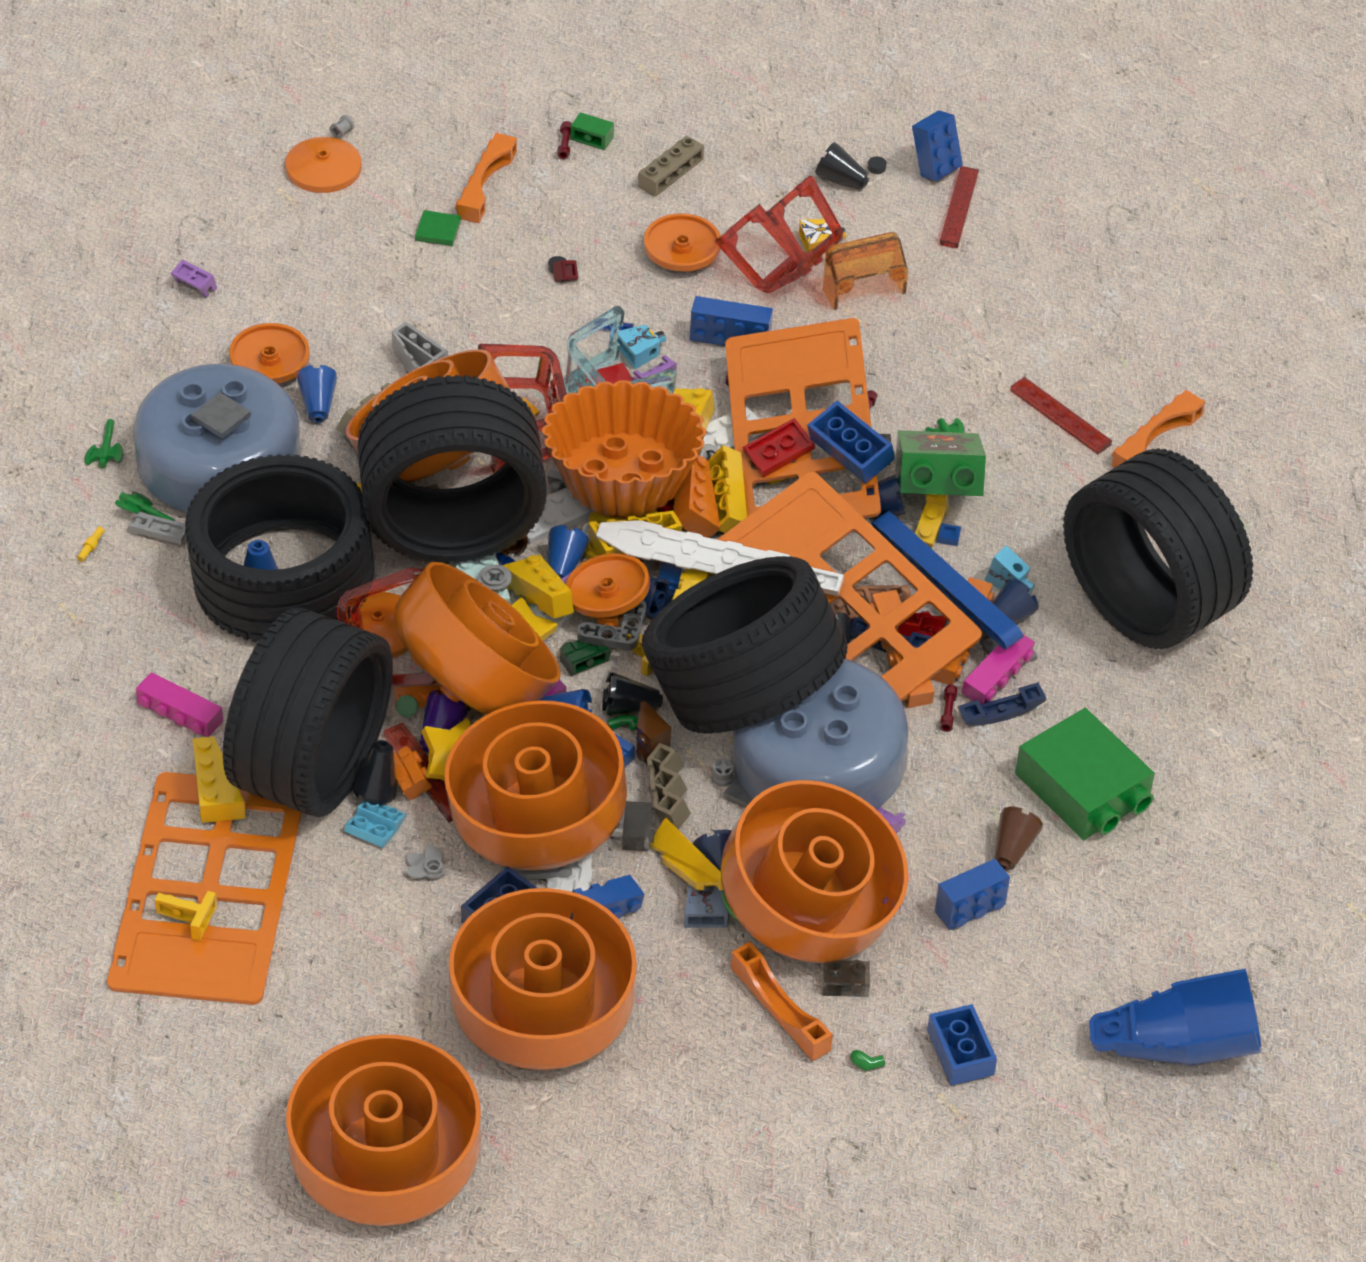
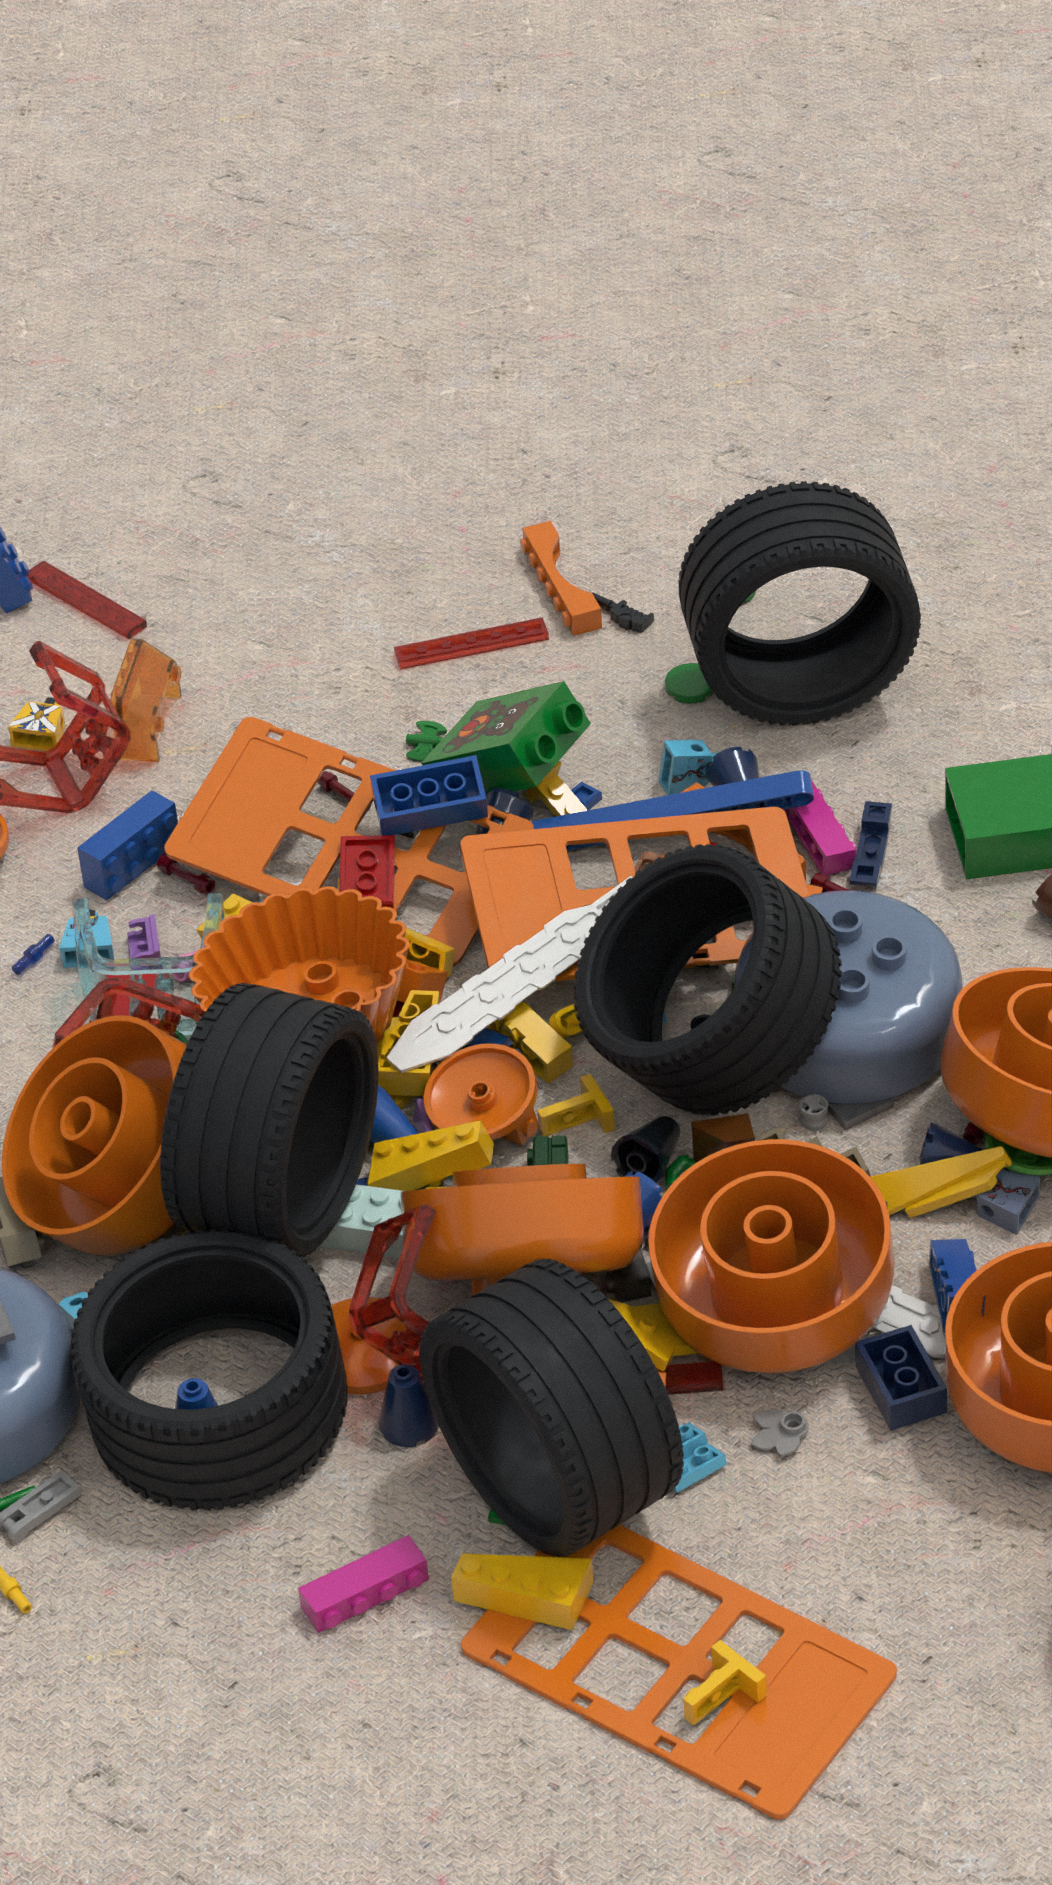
camera: 55 degrees left, 5 degrees down
light grey gear [478,565,512,592] -> none
dark grey beam [577,600,646,650] -> none

